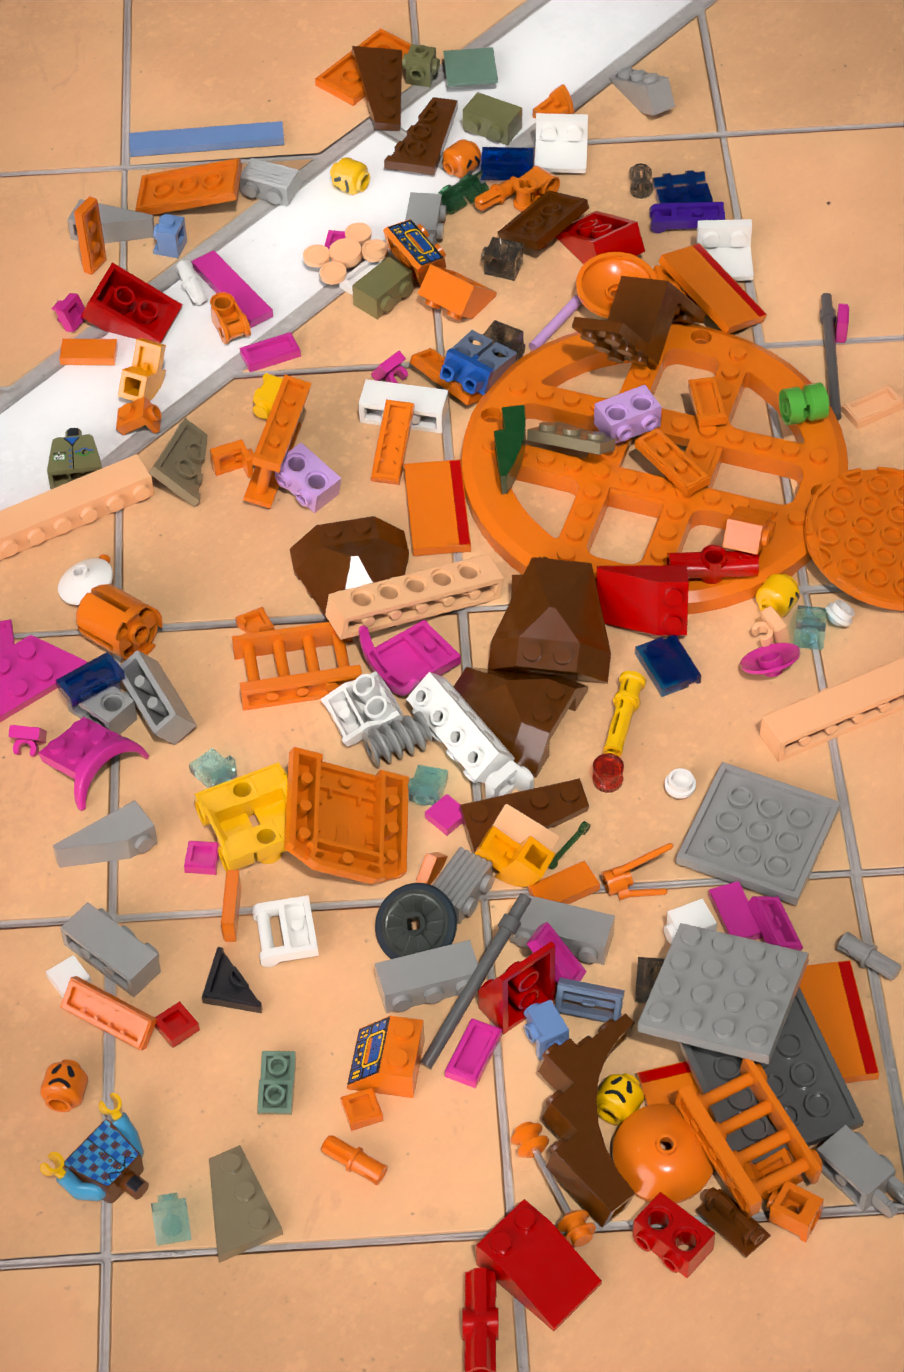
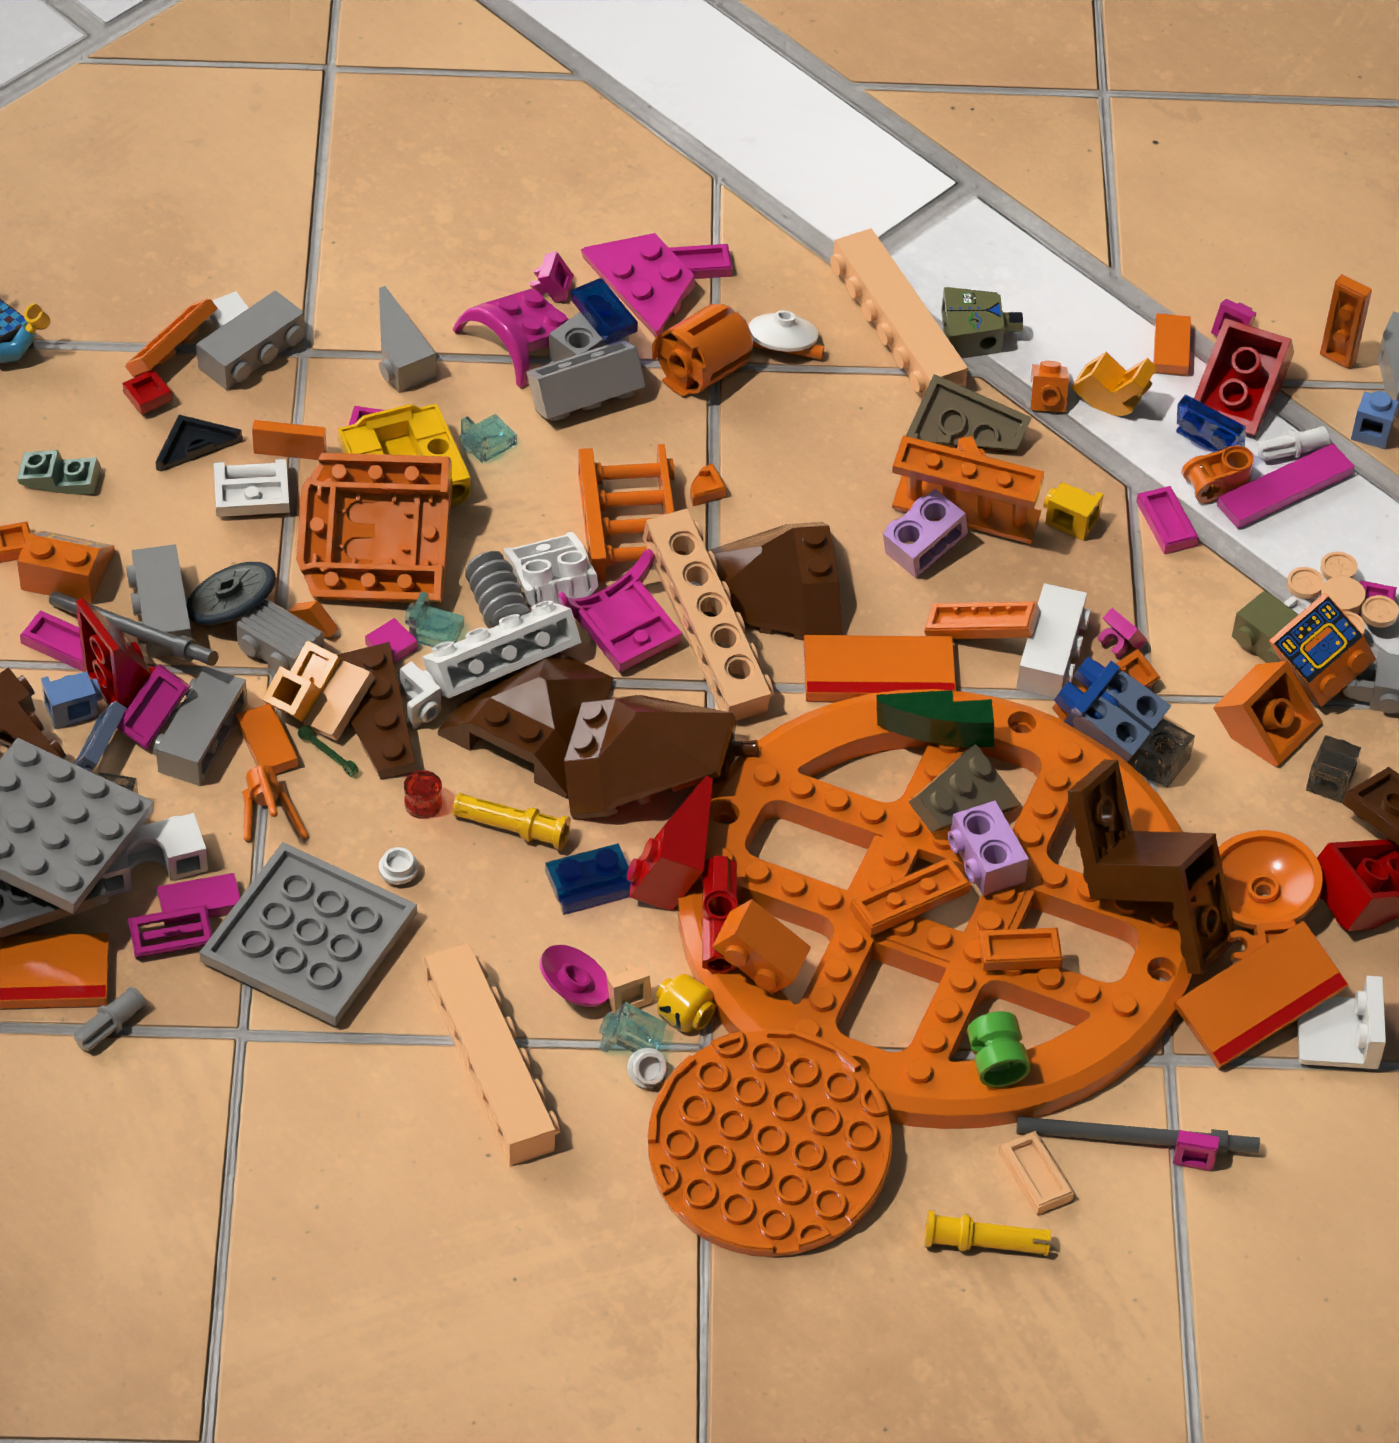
camera: 90 degrees right, 0 degrees up
orange head [40,1059,88,1112] -> none
lavender bar [528,295,582,351] -> none
none -> clear blue plate [1176,394,1246,453]

